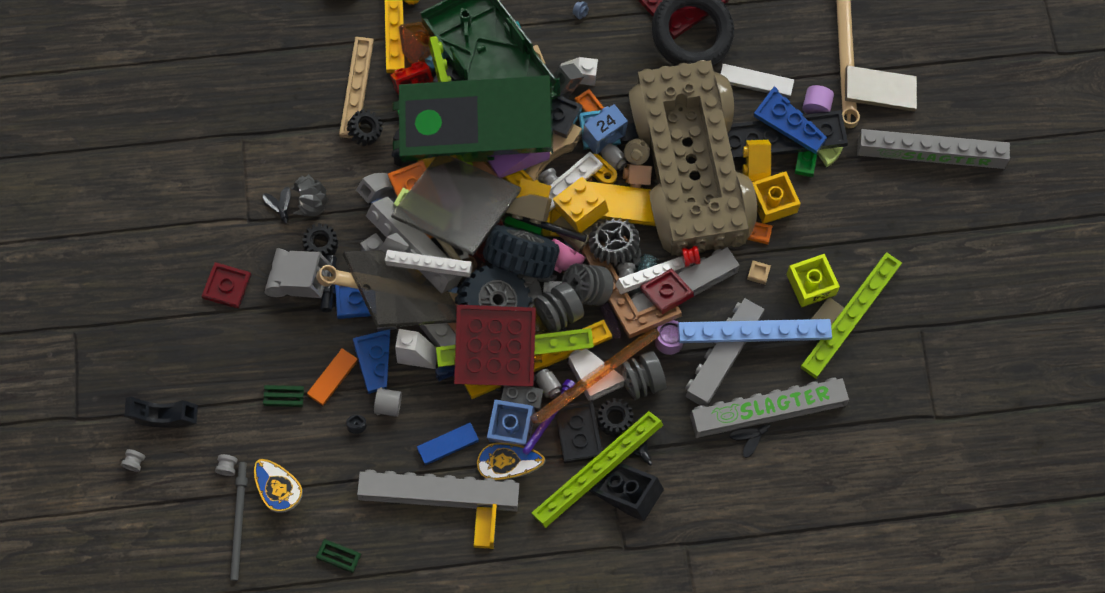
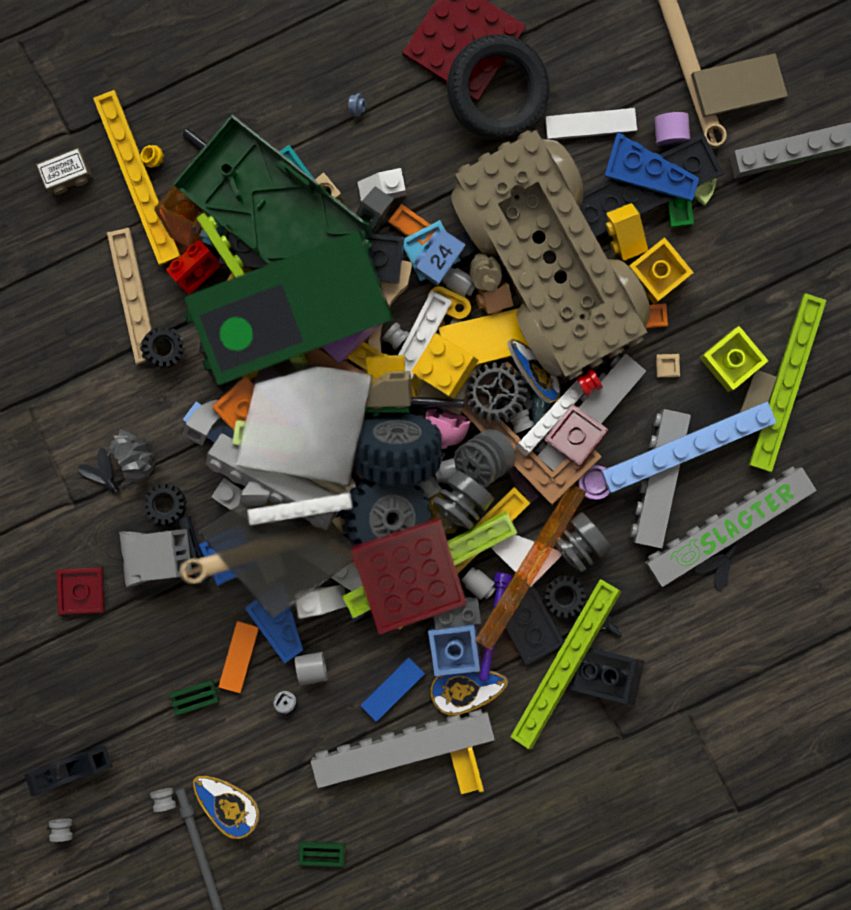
camera: 15 degrees left, 20 degrees up
none -> shield [508,339,561,403]

